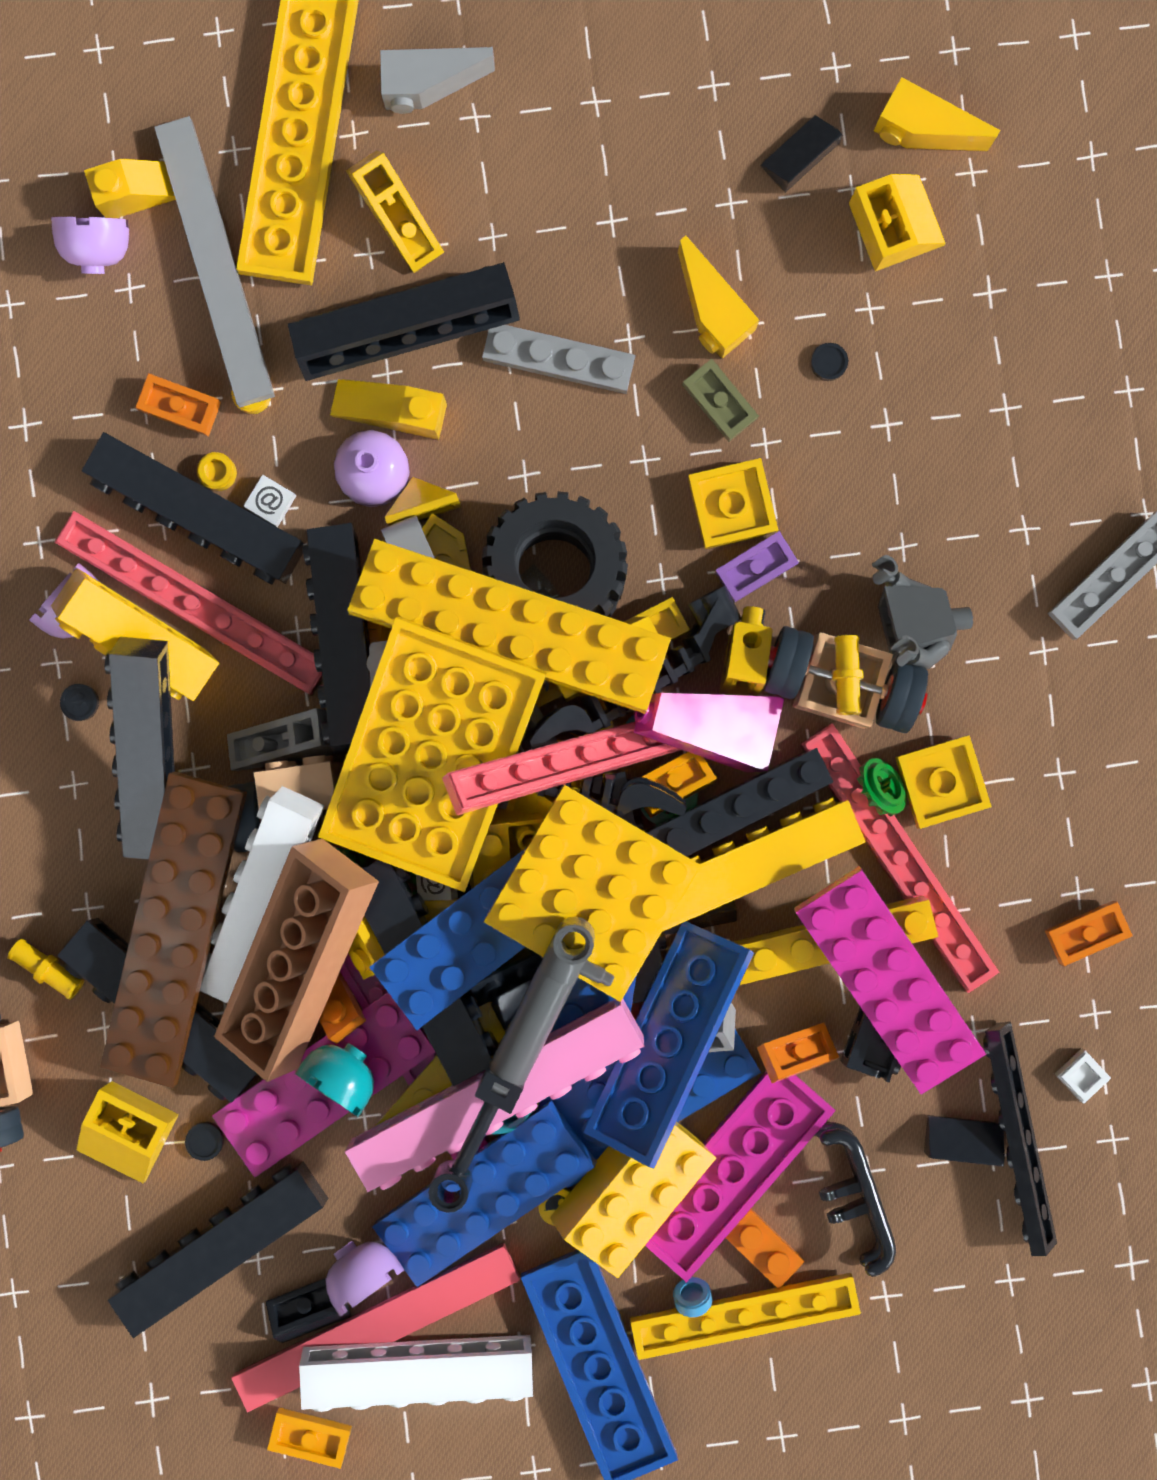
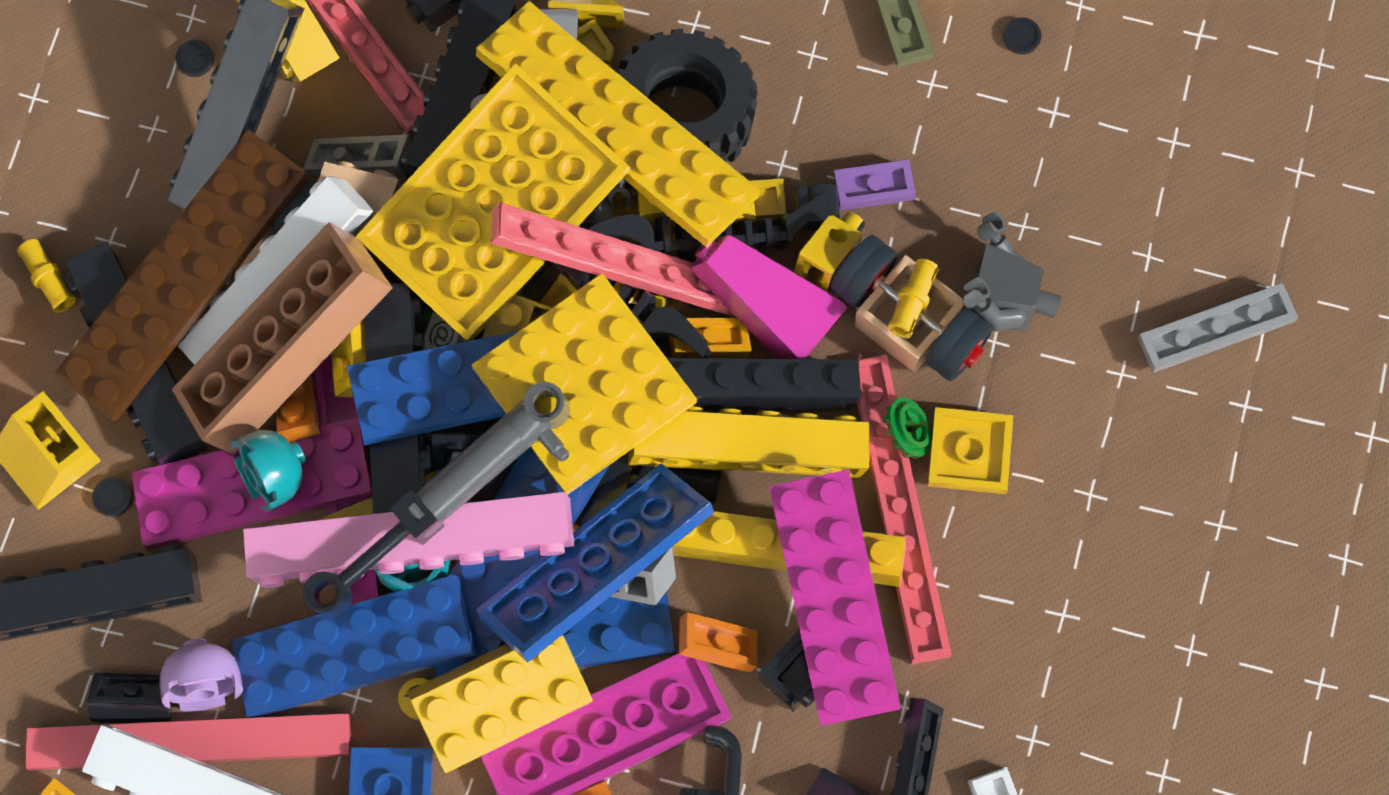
camera: 25 degrees right, 15 degrees down
yellow plate [688,458,778,549] -> none
orange plate [1045,901,1133,966] -> none

